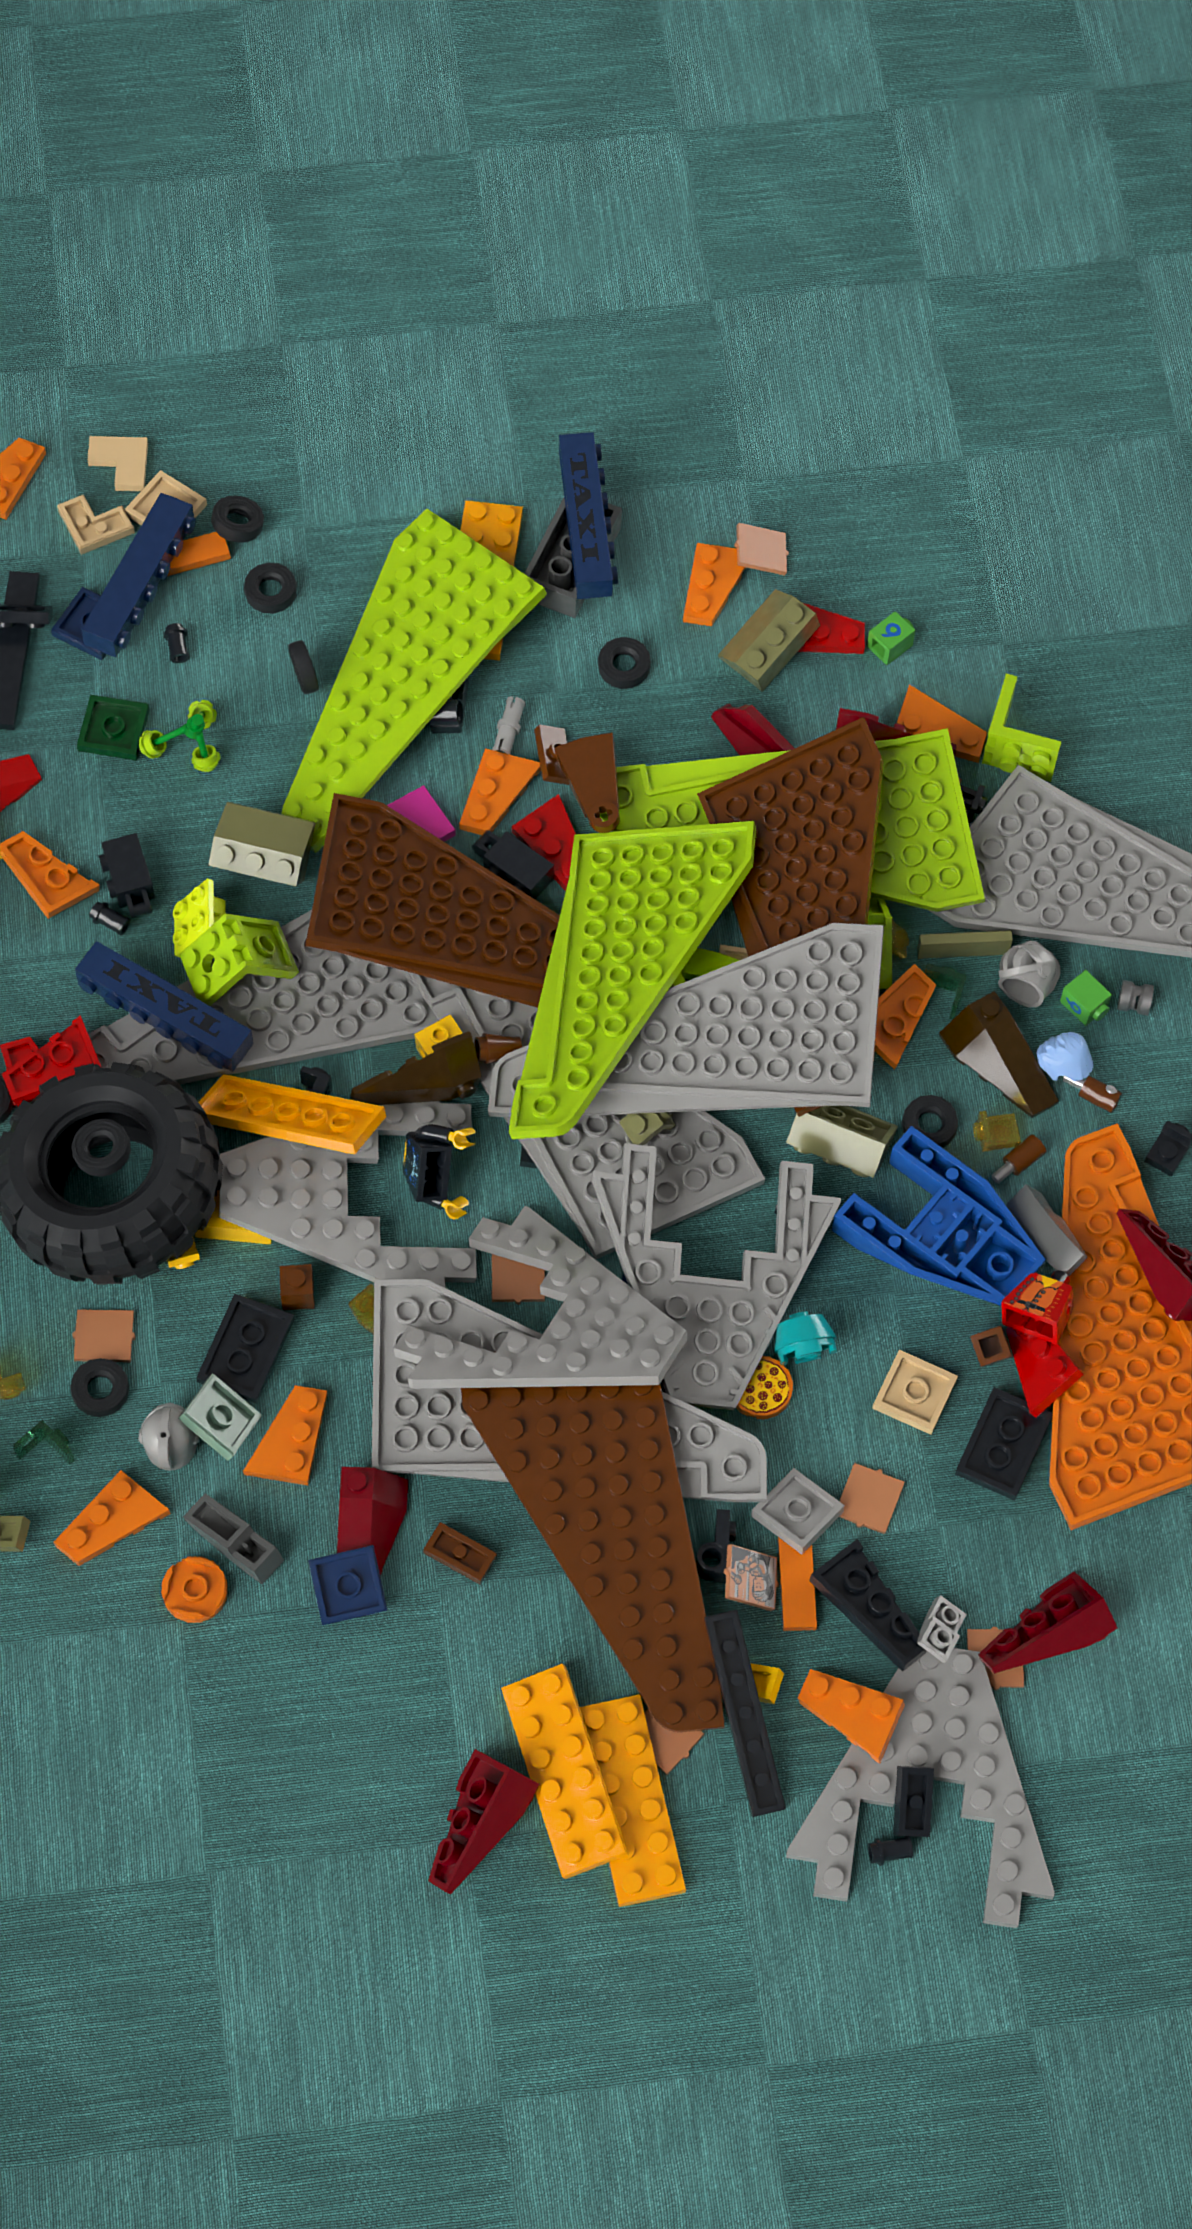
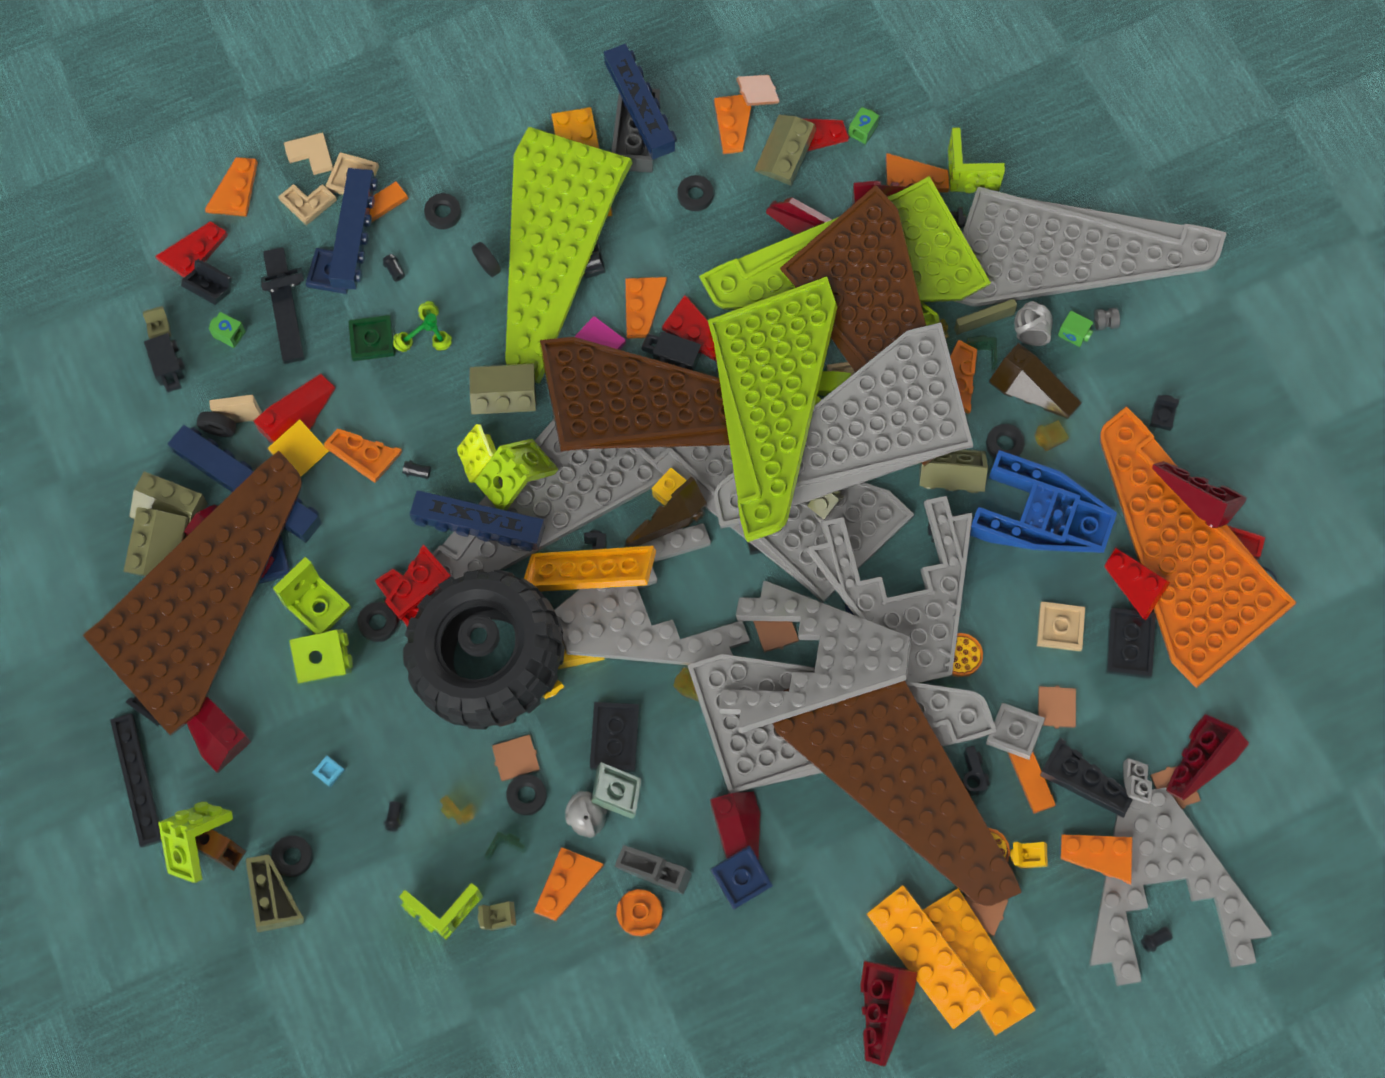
camera: 15 degrees left, 5 degrees up
black brick [98,833,155,918] -> none
black tyre [211,495,264,543] -> none
orange wing [243,1385,328,1486] -> none
reddish brown brick [279,1264,315,1310] -> none
black torso [403,1124,476,1220] -> none
reddish brown plate [423,1522,497,1585] -> none
reddish brown cone [474,1033,522,1064] -> none
light grey pin [492,696,525,755] -> none
reddish brown plate [534,724,569,785] -> none
reddish brown piece [554,732,620,833] -> none
black tile [704,1610,786,1817] -> none
piece [724,1544,779,1611] -> none
teal cone [774,1311,837,1365] -> none
black plate [893,1766,934,1837] -> none
reddish brown brick [970,1325,1013,1368] -> none
reddish brown piece [992,1134,1046,1183] -> none
red torso [1001,1270,1073,1345] -> none
dark grey slope [1006,1184,1088,1276] -> none
light blue hair [1036,1032,1093,1081] -> none
reddish brown piece [1063,1076,1123,1114] -> none

